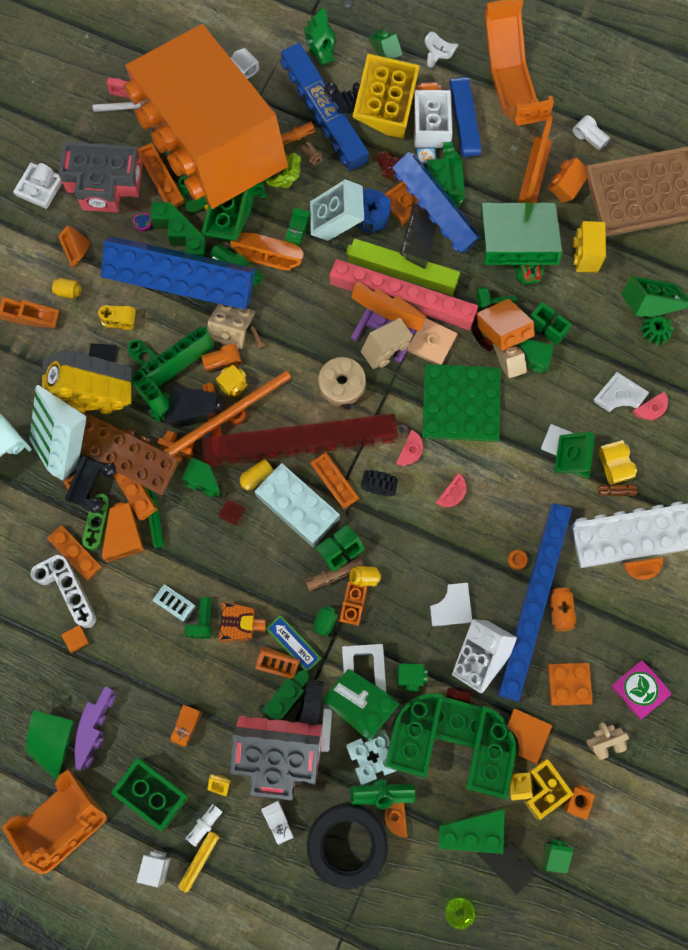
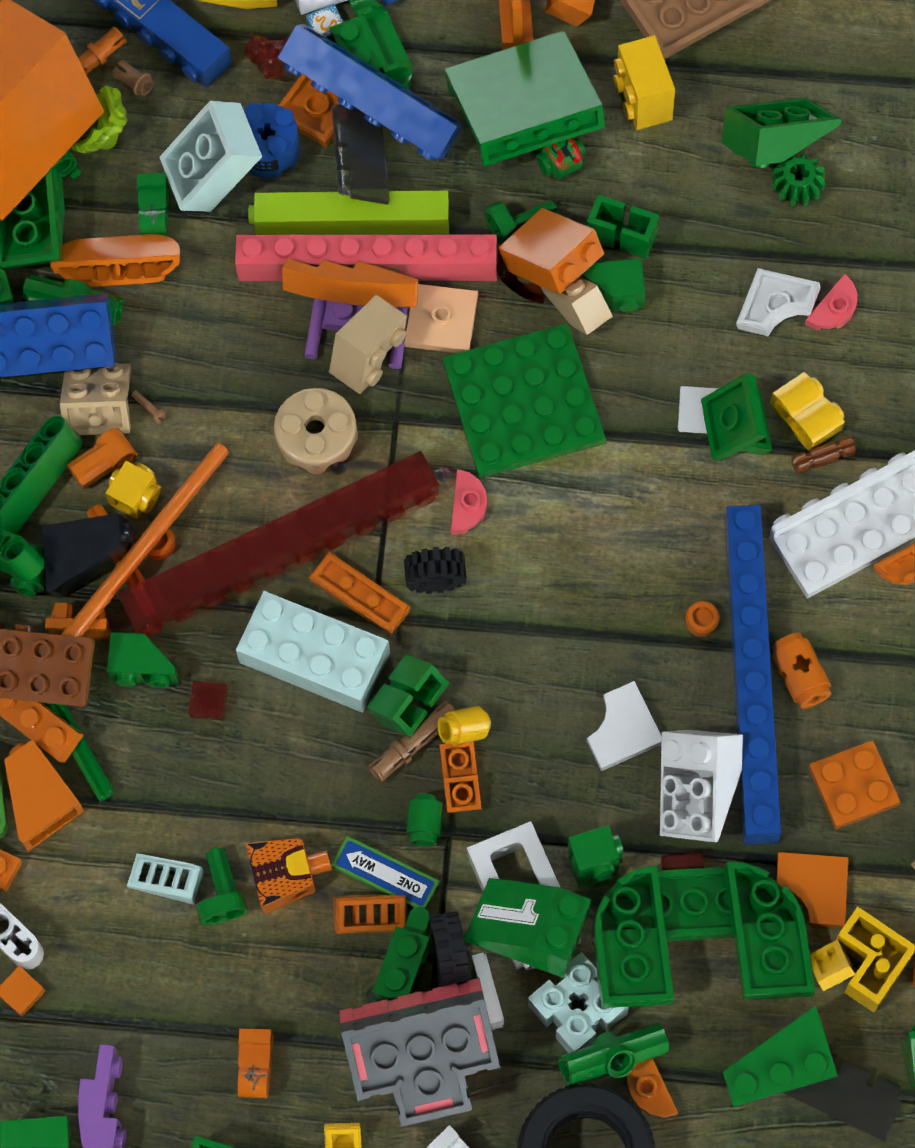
camera: 15 degrees left, 5 degrees down
yellow arm [240,459,274,490] -> none
coral plate [435,473,466,508] -> none

